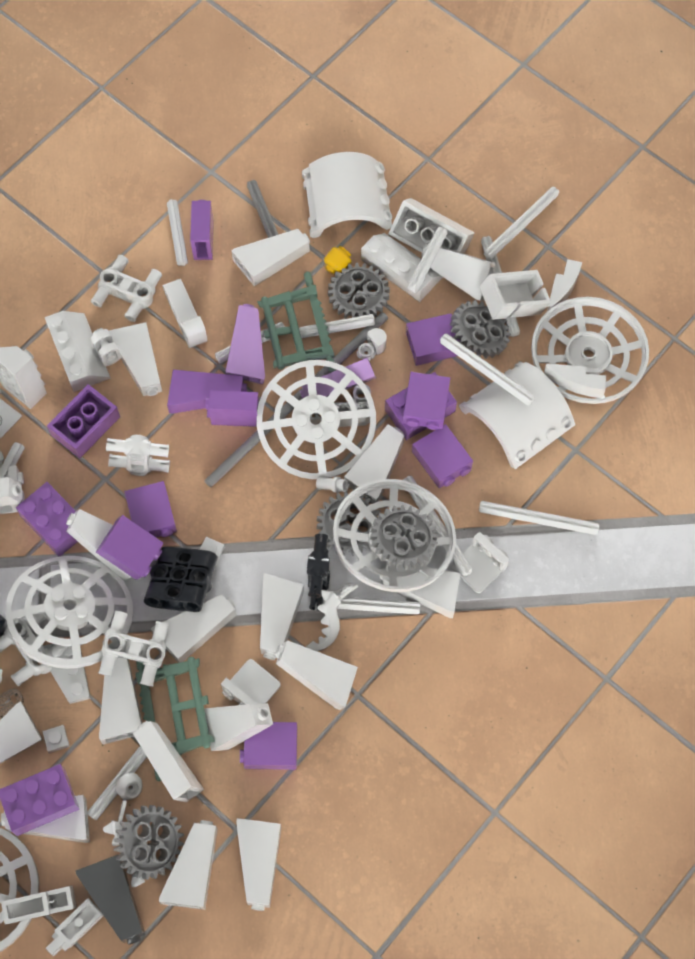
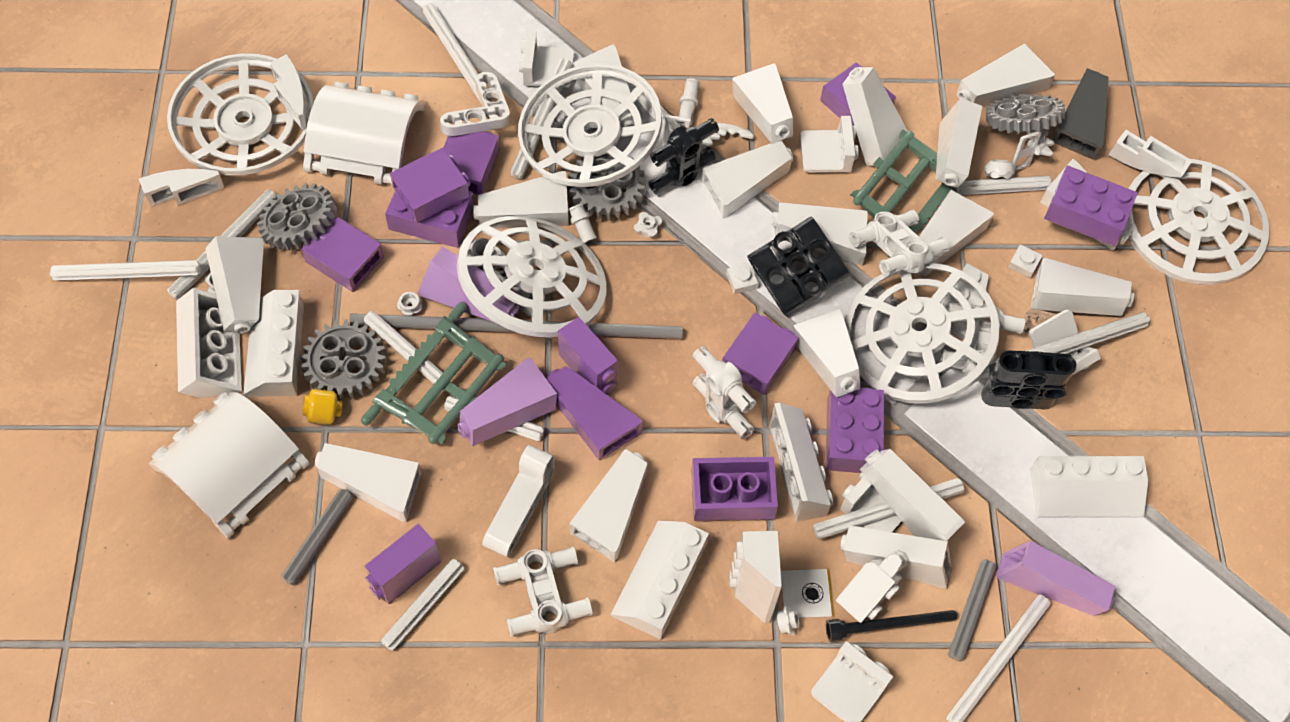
camera: 135 degrees left, 5 degrees down
white hinge [46,898,104,956] -> none
white brick [91,328,121,366] -> none
medium lavender brick [96,515,163,580] -> none
white slope [236,818,282,911] -> none
white brick [367,328,387,355] -> none
light grey gear [370,505,438,570] -> none
white axle [408,227,447,293] -> none
white axle [440,334,535,406] -> none
white piece [479,270,551,320] -> none
none -> white beam [440,72,509,136]
none -> white plate [634,212,662,237]
none -> white pin [677,79,700,126]
none -> white slope [769,403,833,522]

